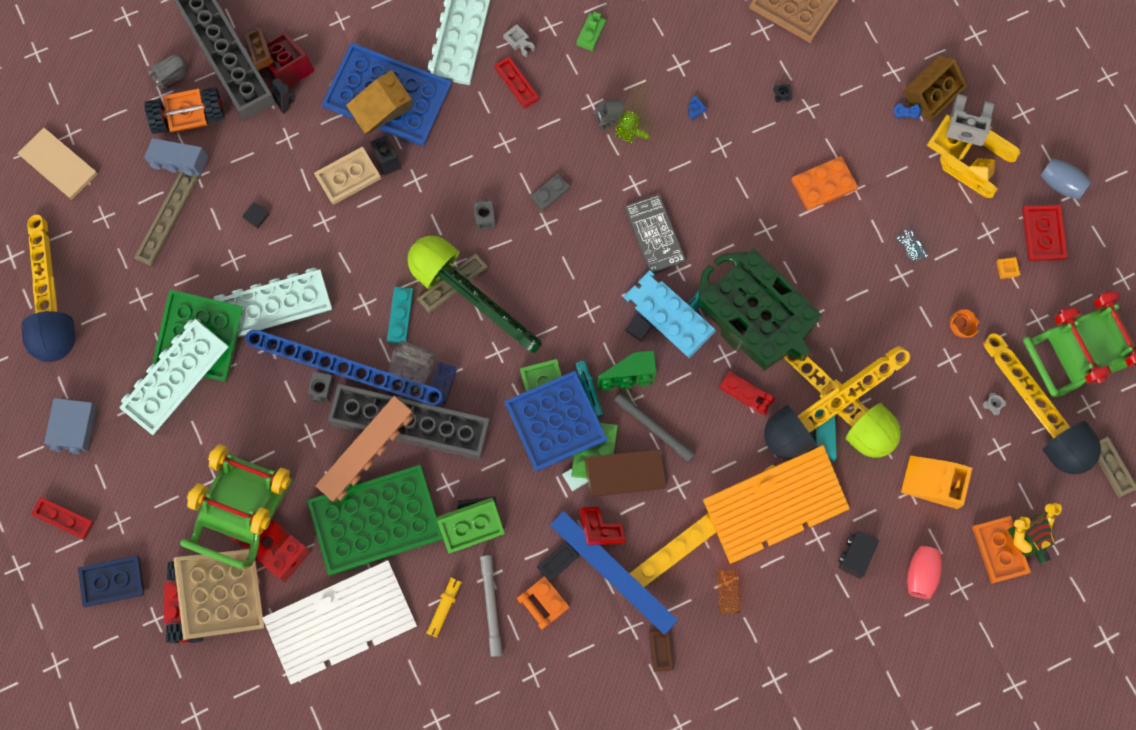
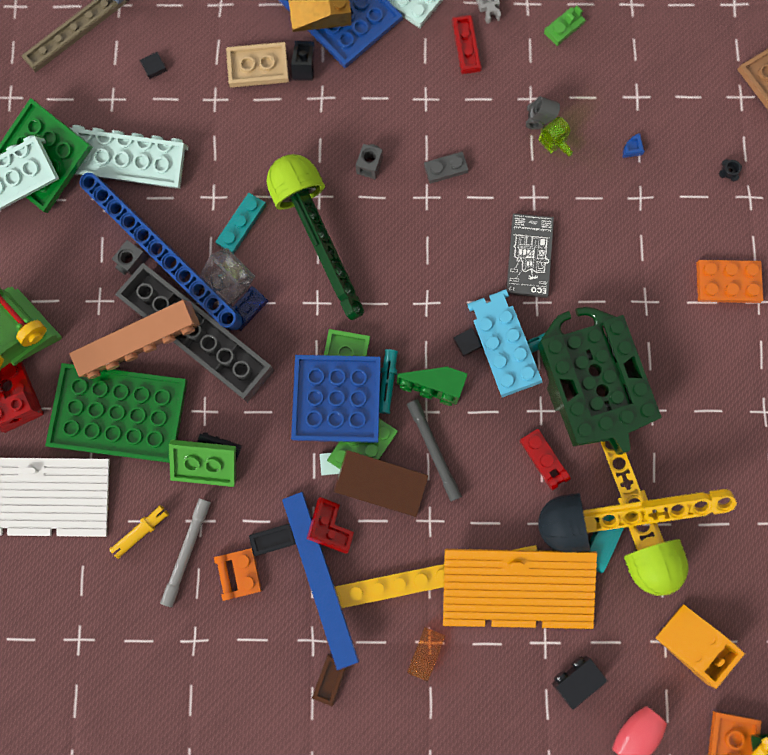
camera: 30 degrees right, 5 degrees up
dark tan tile [417,253,488,314] -> none

